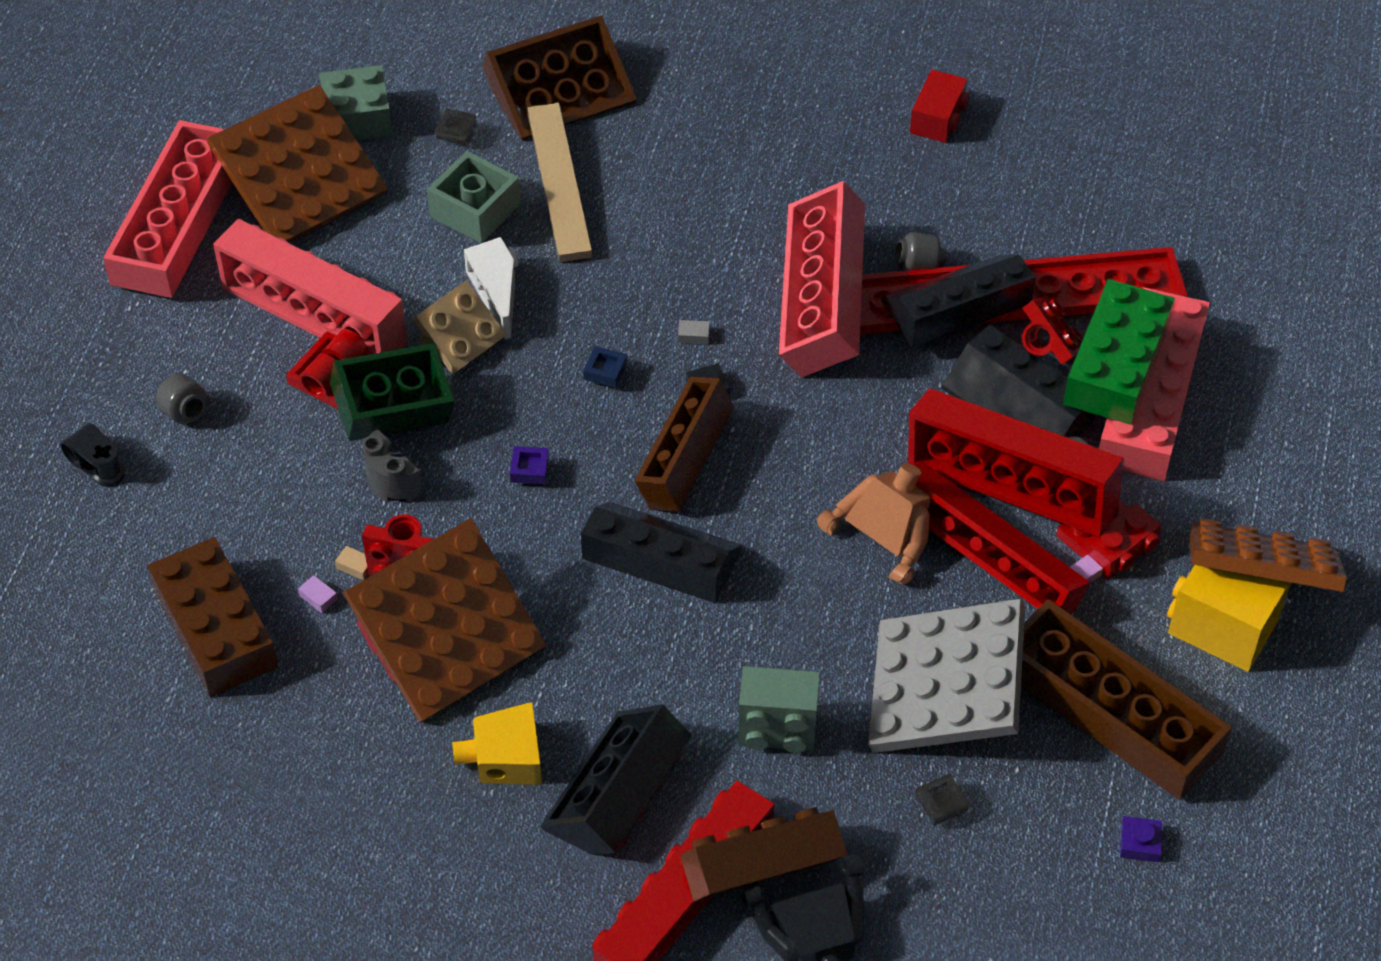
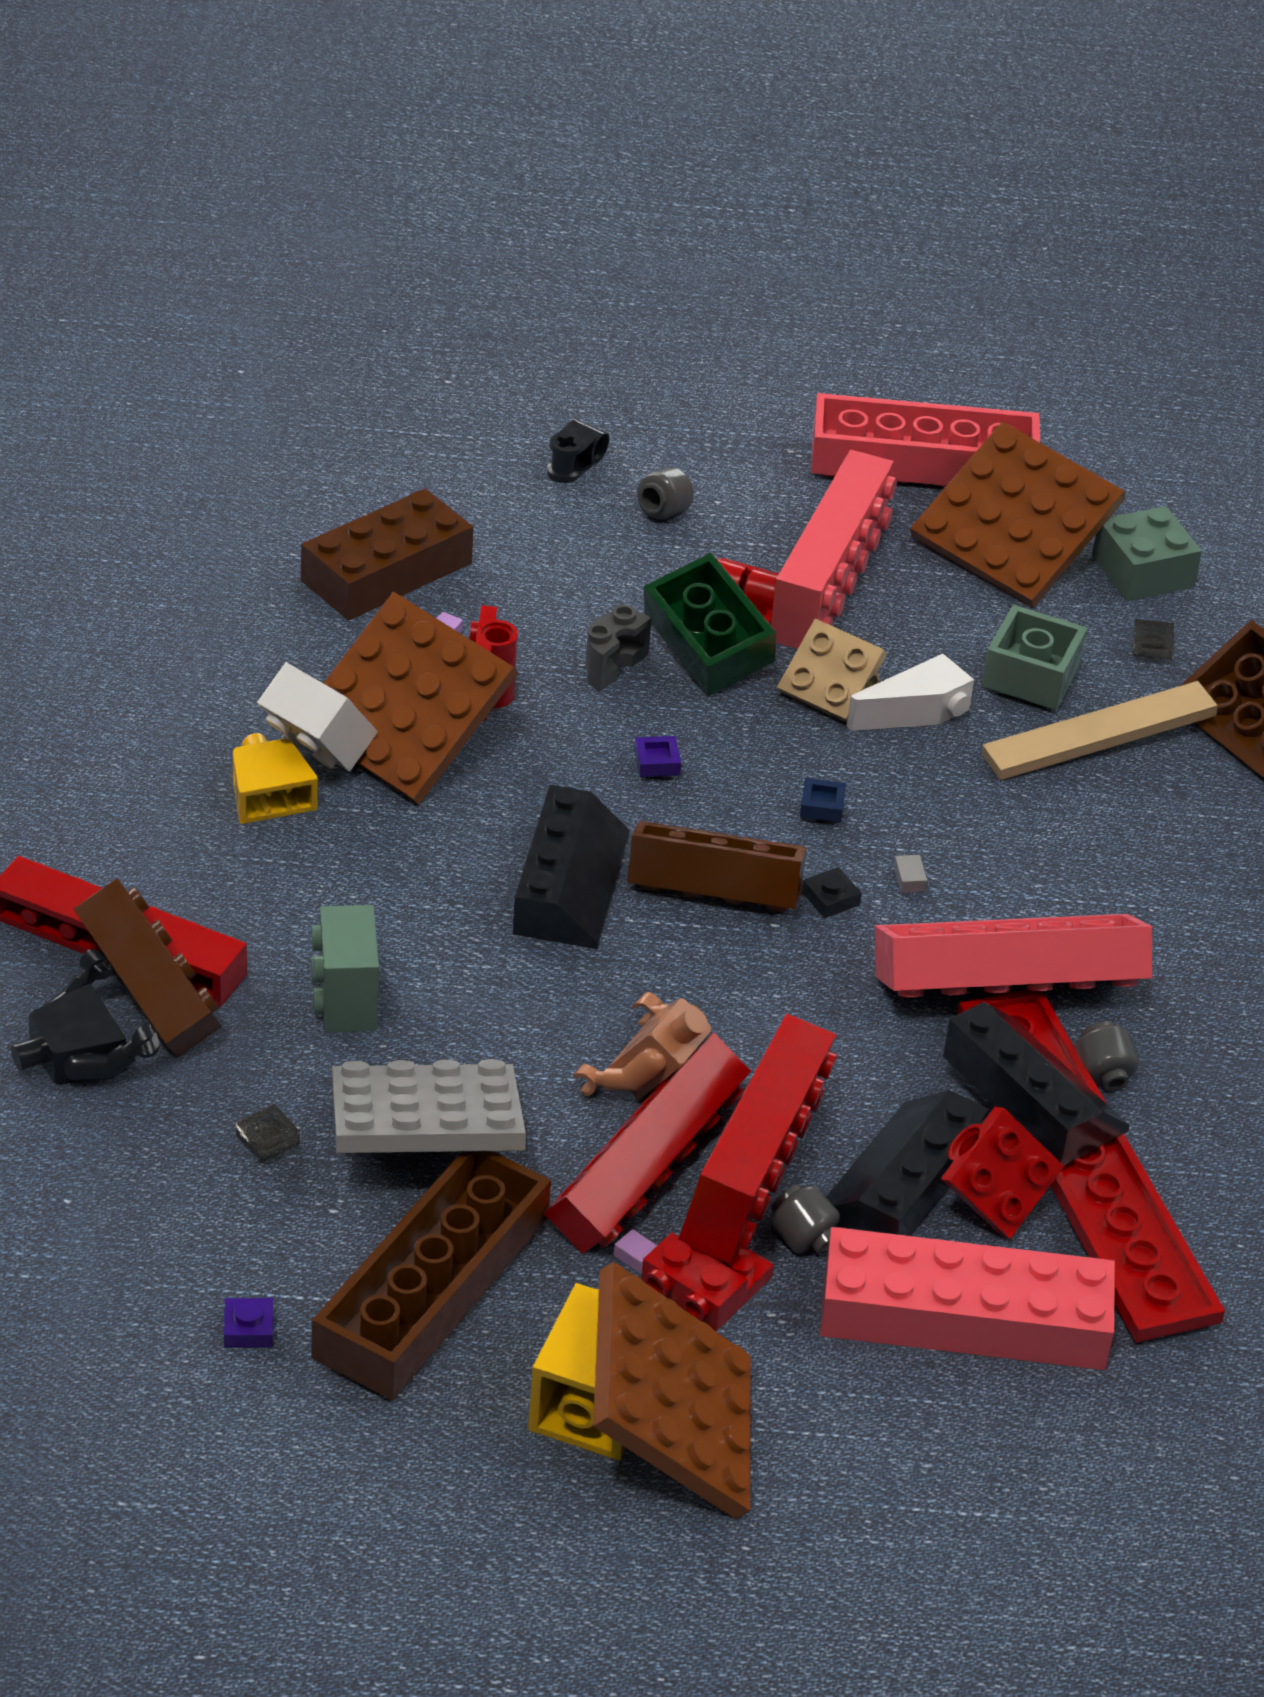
camera: 75 degrees right, 10 degrees down
black slope [540,704,692,855] -> none
green brick [1063,279,1175,425] -> none
none -> white brick [257,662,378,772]

